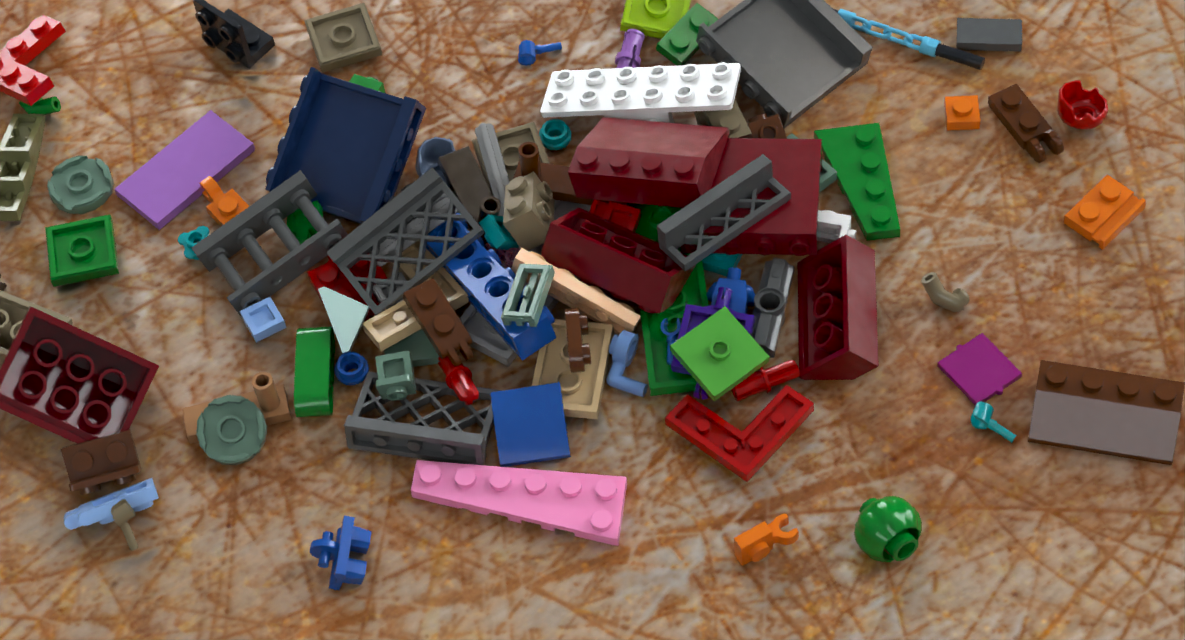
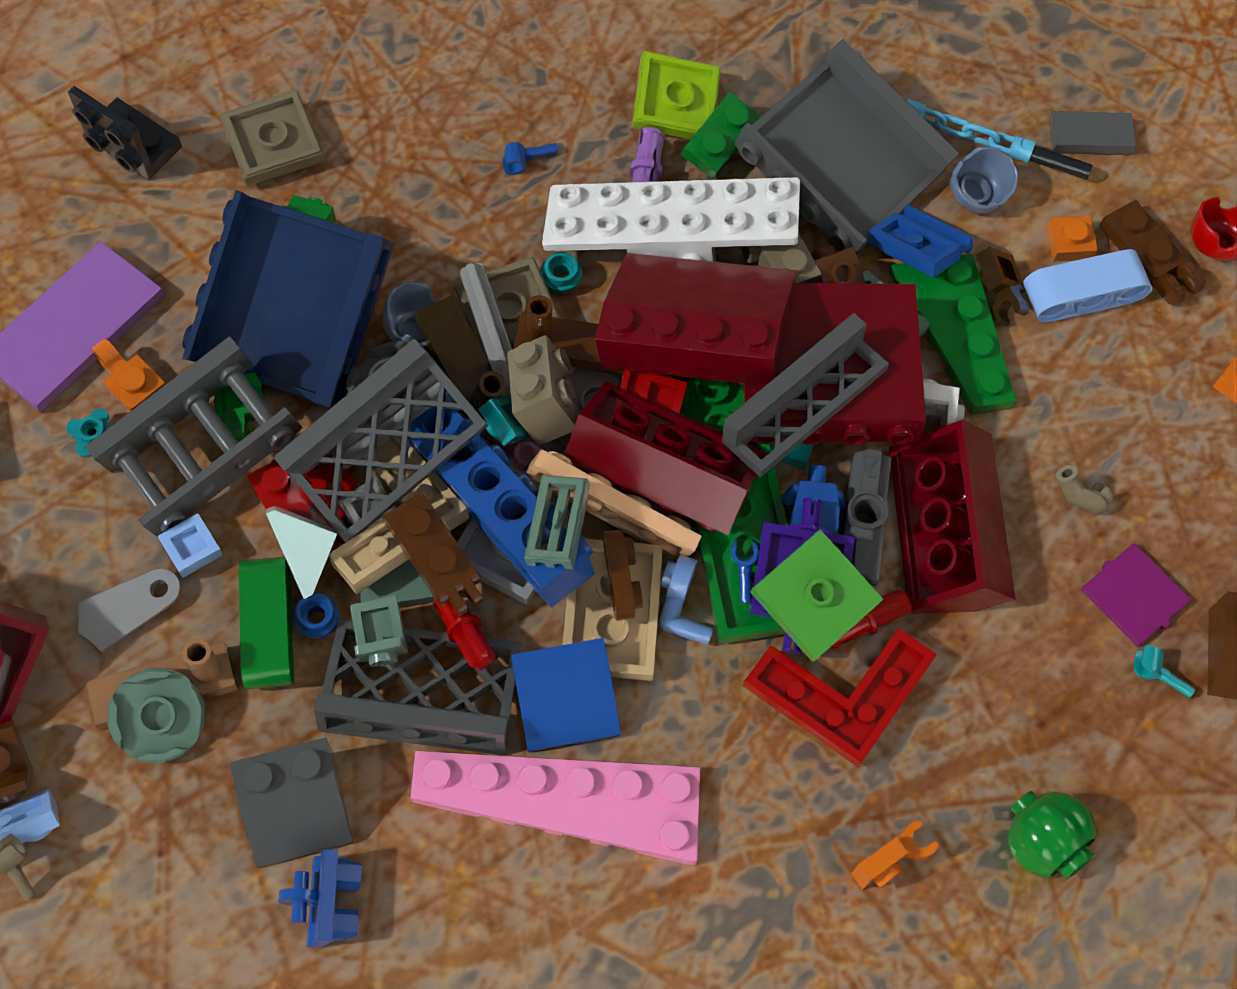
camera: 15 degrees left, 10 degrees up
none -> light grey piece [76,569,181,652]
none -> dark grey slope [230,737,353,869]
none -> blue plate [868,205,974,278]
none -> sand blue hair [950,146,1018,213]
none -> dark brown plate [977,247,1029,326]
none -> light blue beam [1023,249,1153,323]

